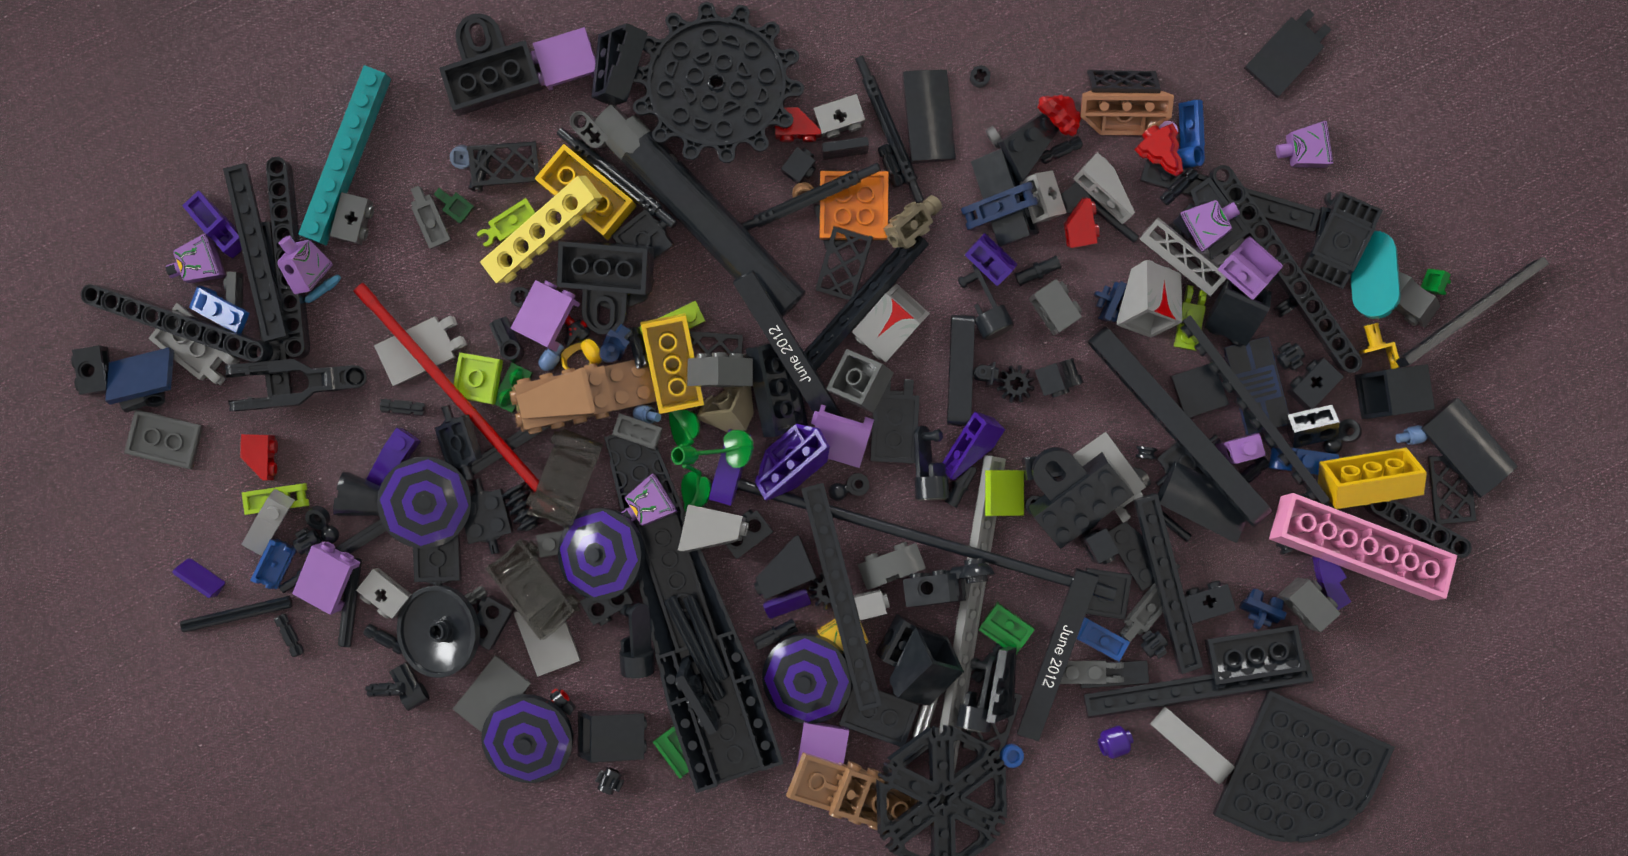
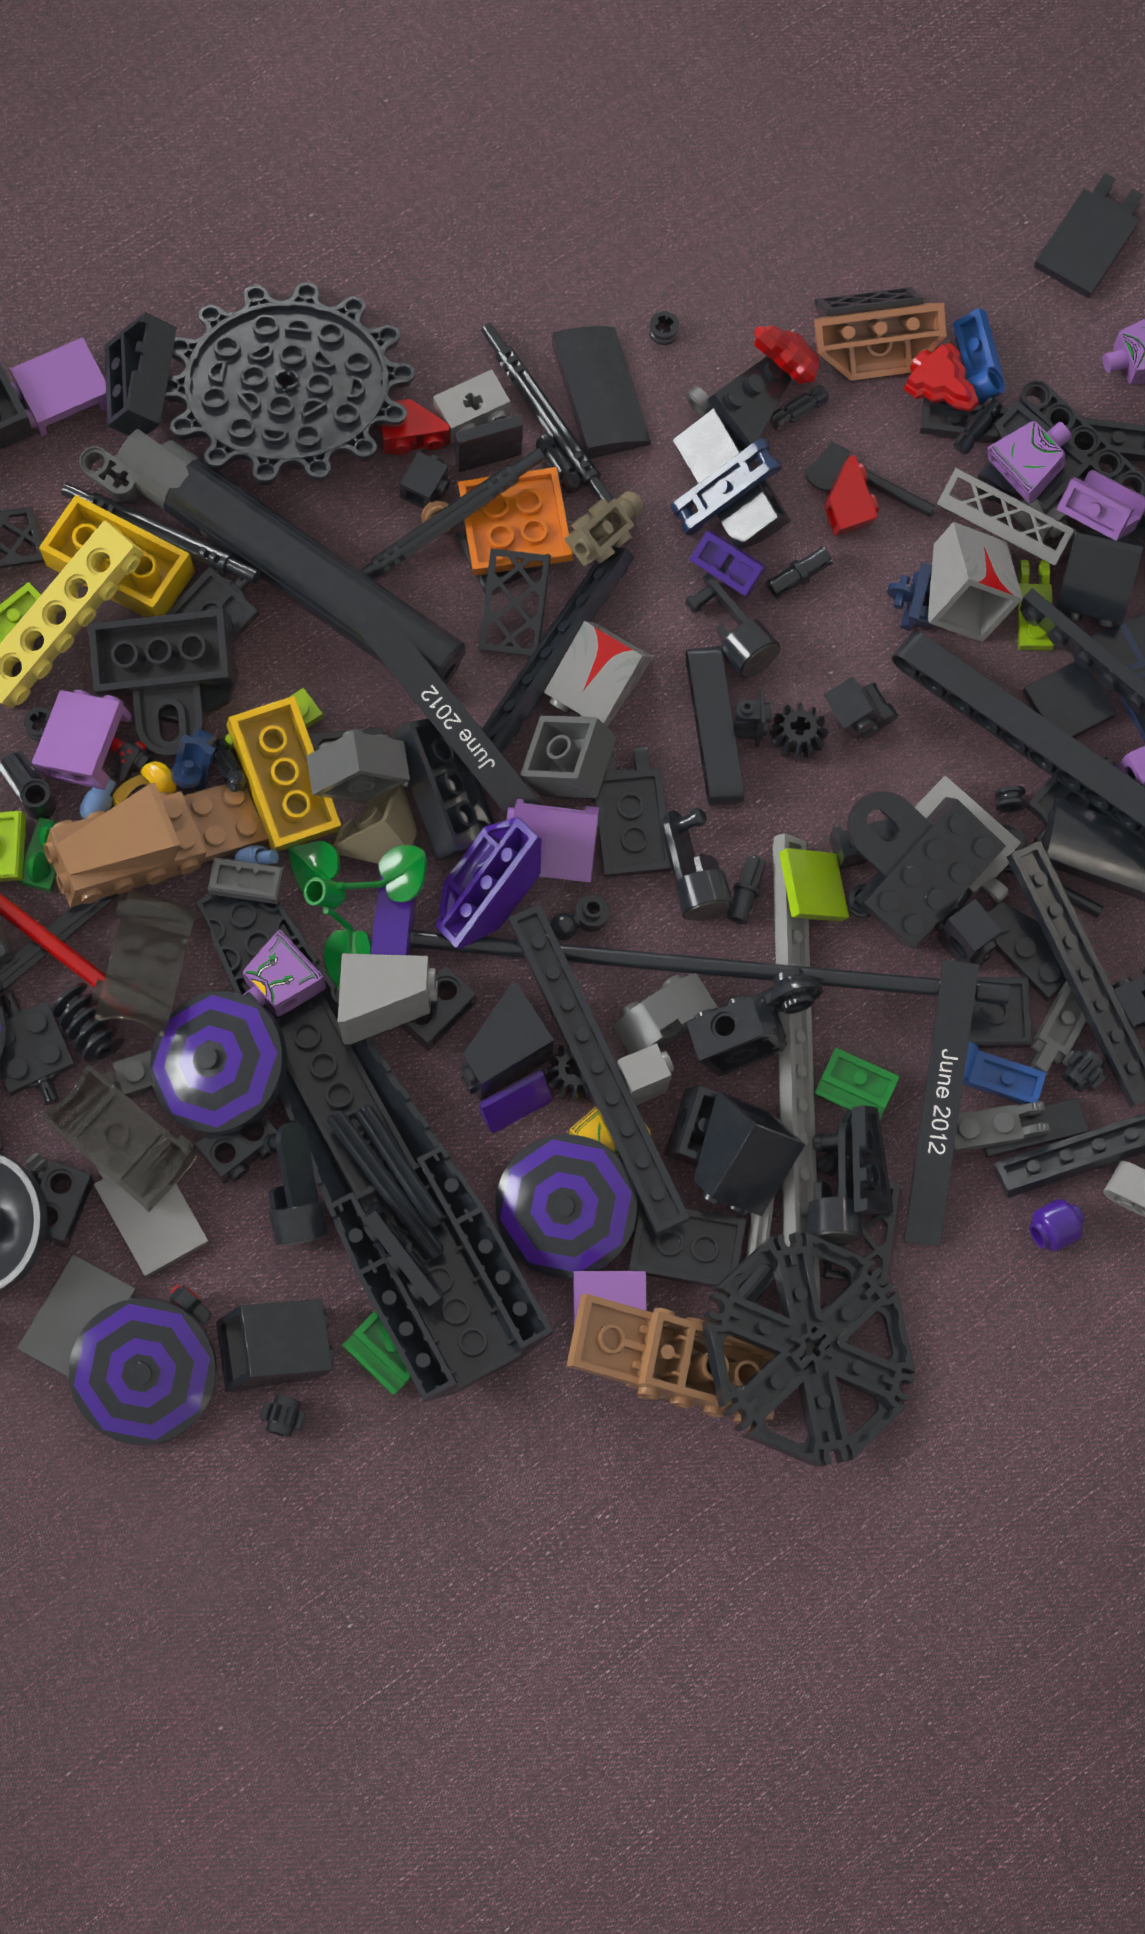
camera: 15 degrees left, 15 degrees down
black axle [753,618,798,649] -> none
dark purple slope [942,411,1005,480] -> none
blue tile [1000,744,1024,768] -> none
light grey brick [1020,170,1067,224] -> none
dark grey brick [1028,279,1082,336] -> none
light grey slope [1073,152,1135,224] -> none

